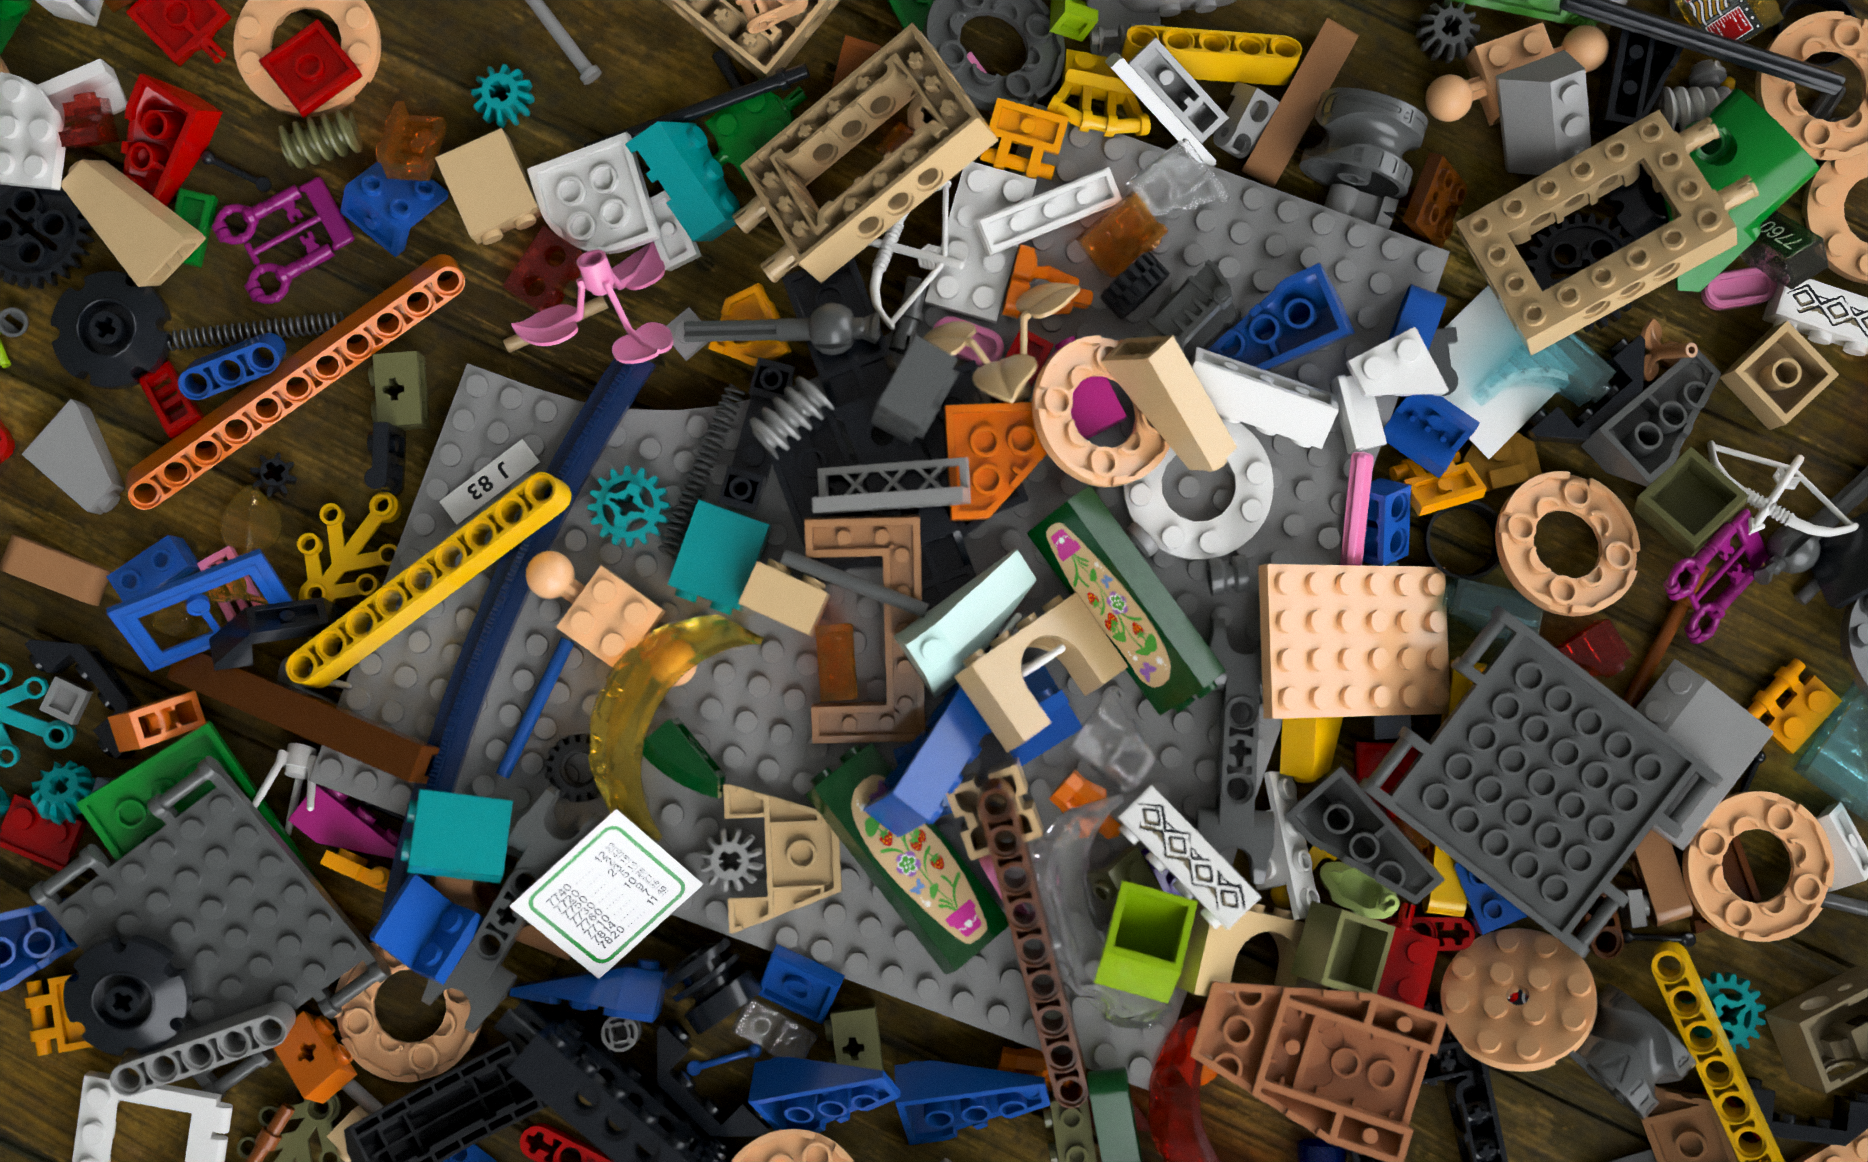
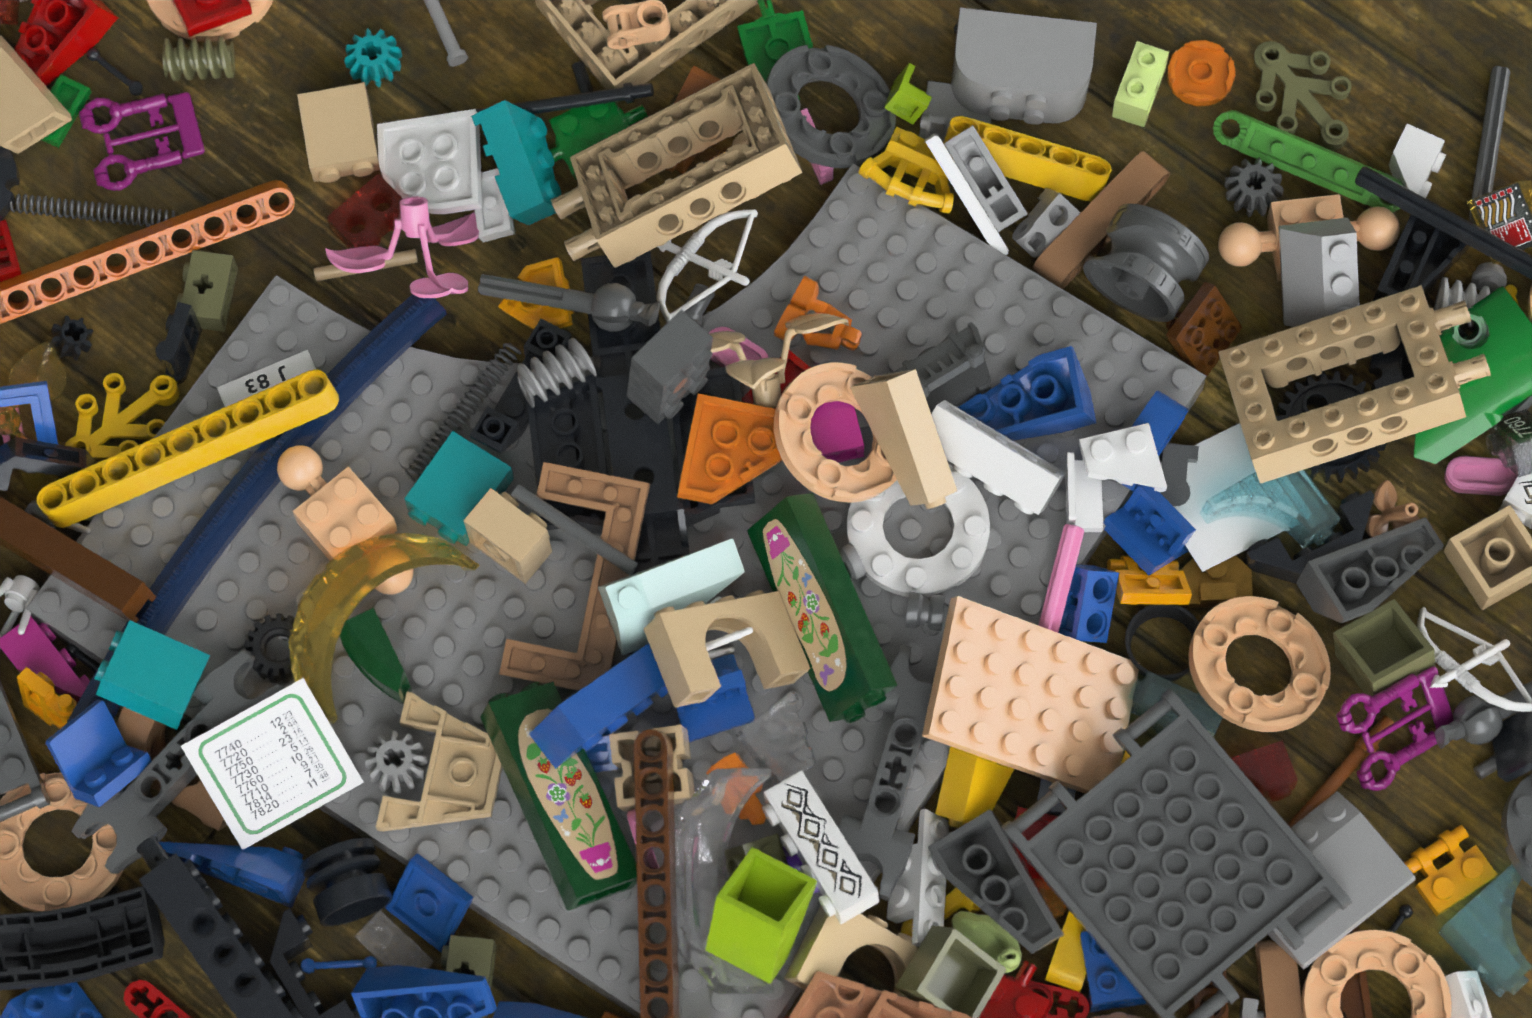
camera: 15 degrees right, 15 degrees down
blue beam [178,333,287,400] -> none
blue bracket [340,149,449,257] -> none
clear orange bracket [376,101,447,181] -> none
blue bar [495,637,575,779] -> none
teal gear [587,466,671,548] -> none
light grey wheel [601,1016,643,1052] -> none
light grey plate [666,307,709,361] -> none
light grey fence [812,457,971,515] -> none
clear orange bracket [815,623,858,702] -> none
white plate [925,162,1037,324] -> none
white tile [973,167,1123,257] -> none
light orange plate [980,97,1069,180] -> none
clear orange bracket [1075,191,1169,278] -> none
black tyre [1100,251,1170,320] -> none
clear slope [1126,137,1231,217] -> none
light grey leg [1324,184,1399,230] -> none

